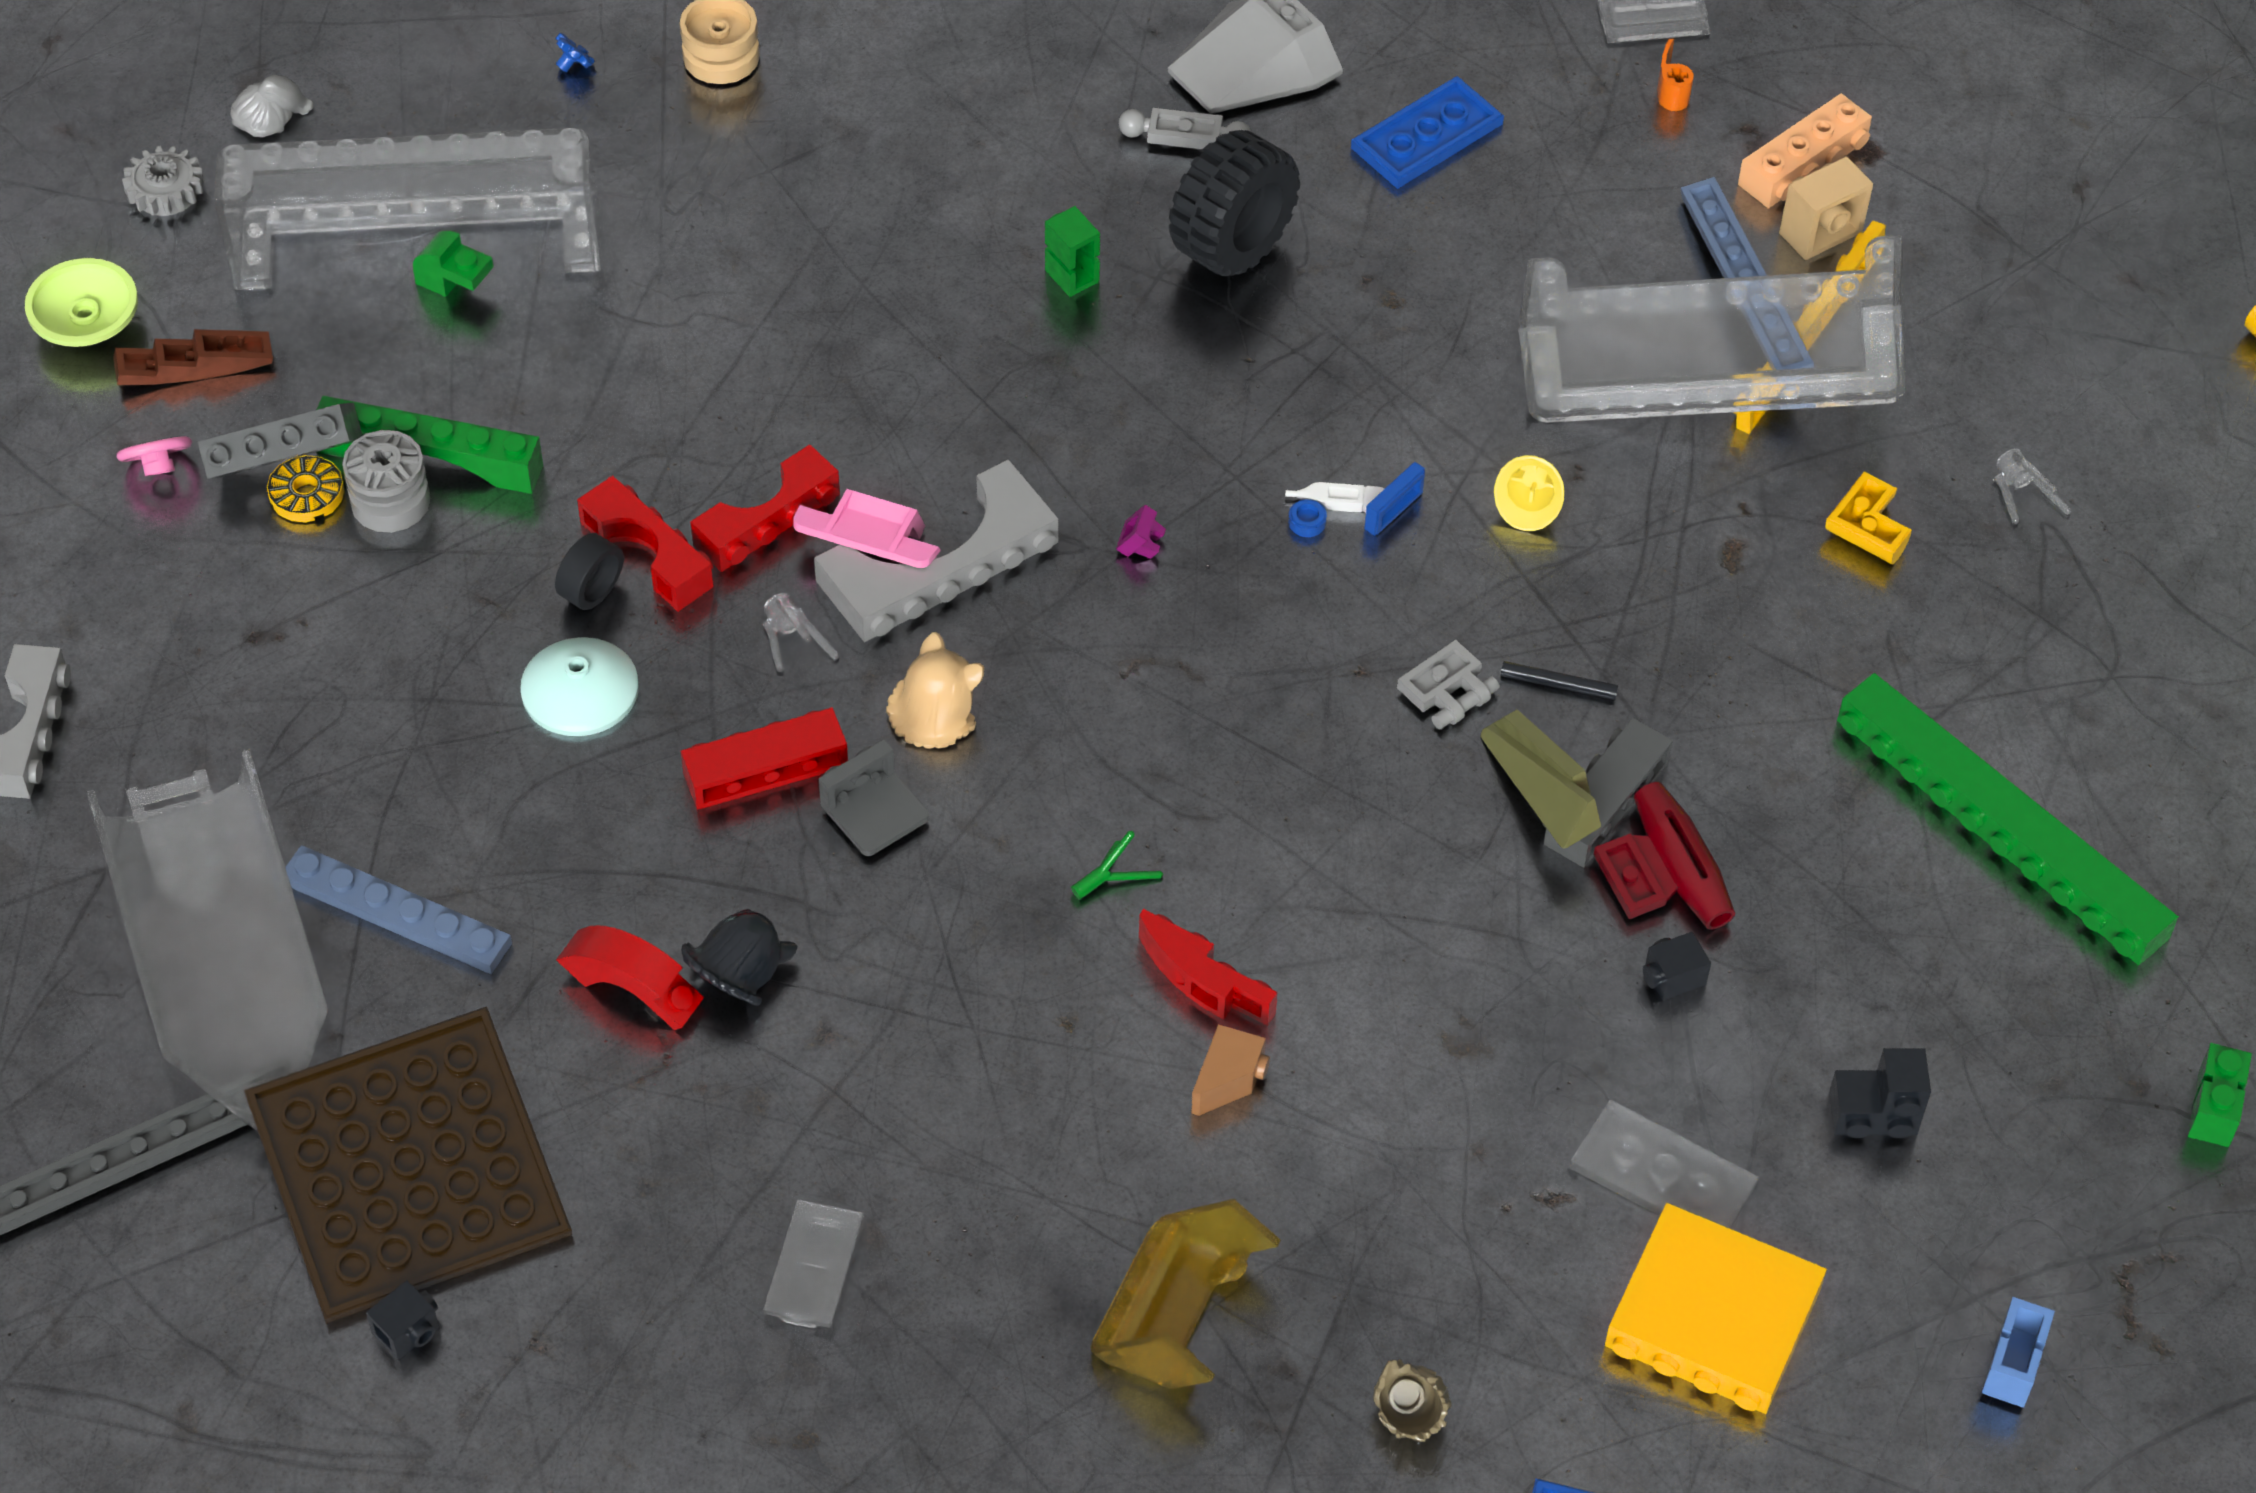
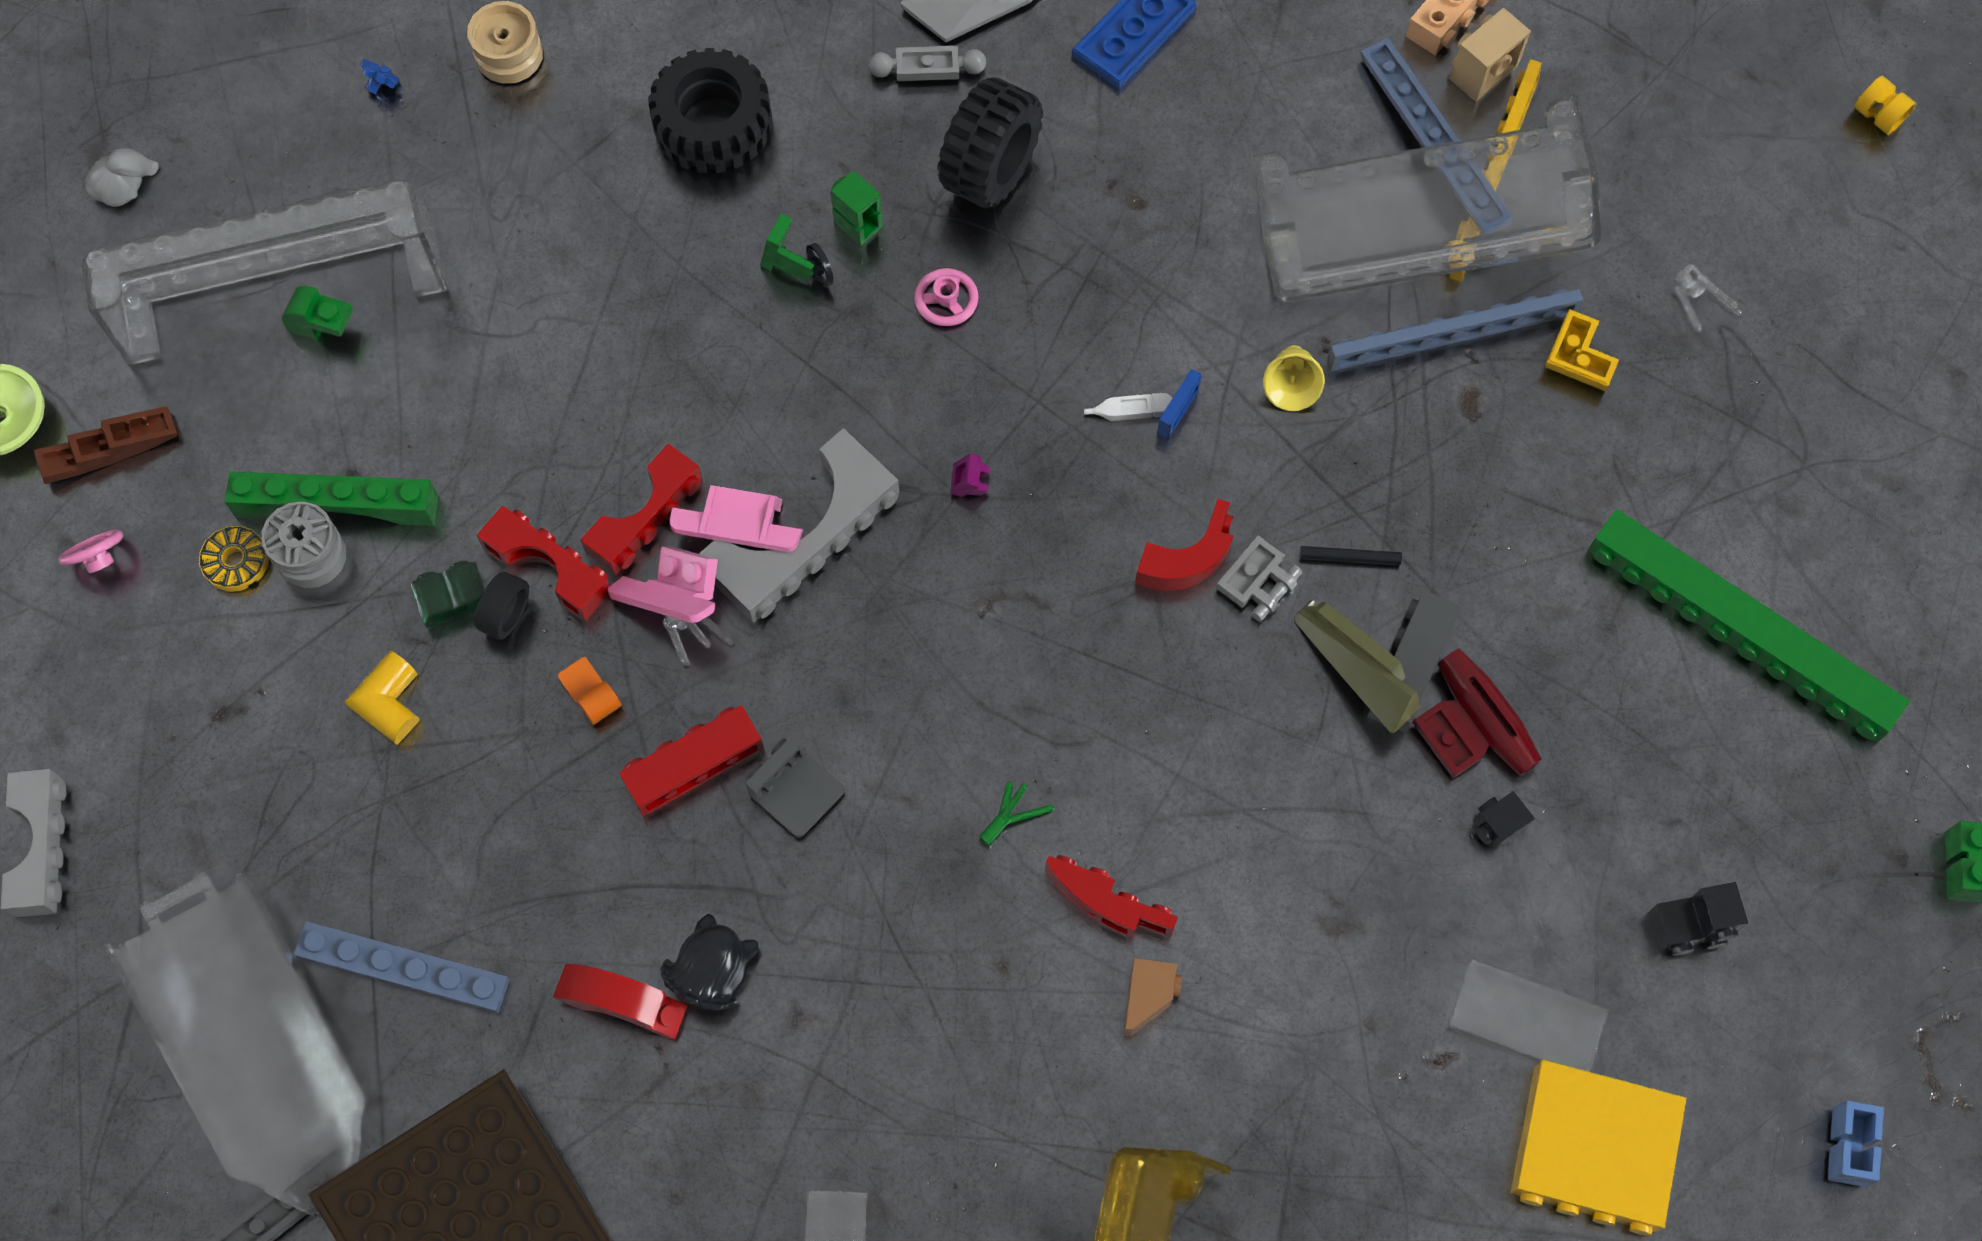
camera: 10 degrees left, 15 degrees up
light grey gear [122,146,204,216] -> none
brick [197,403,362,479] -> none
light aqua dish [520,637,639,736] -> none
tan hair [886,632,984,749] -> none
blue tile [1288,499,1327,537] -> none
none -> yellow brick [344,651,420,745]
none -> clear green brick [410,561,485,628]
none -> orange panel [557,657,622,725]
none -> bright pink plate [608,546,718,623]
none -> black tyre [648,48,772,173]
none -> green piece [760,214,833,287]
none -> bright pink piece [914,268,979,326]
none -> red arch [1135,498,1234,591]
none -> sand blue plate [1327,289,1583,371]

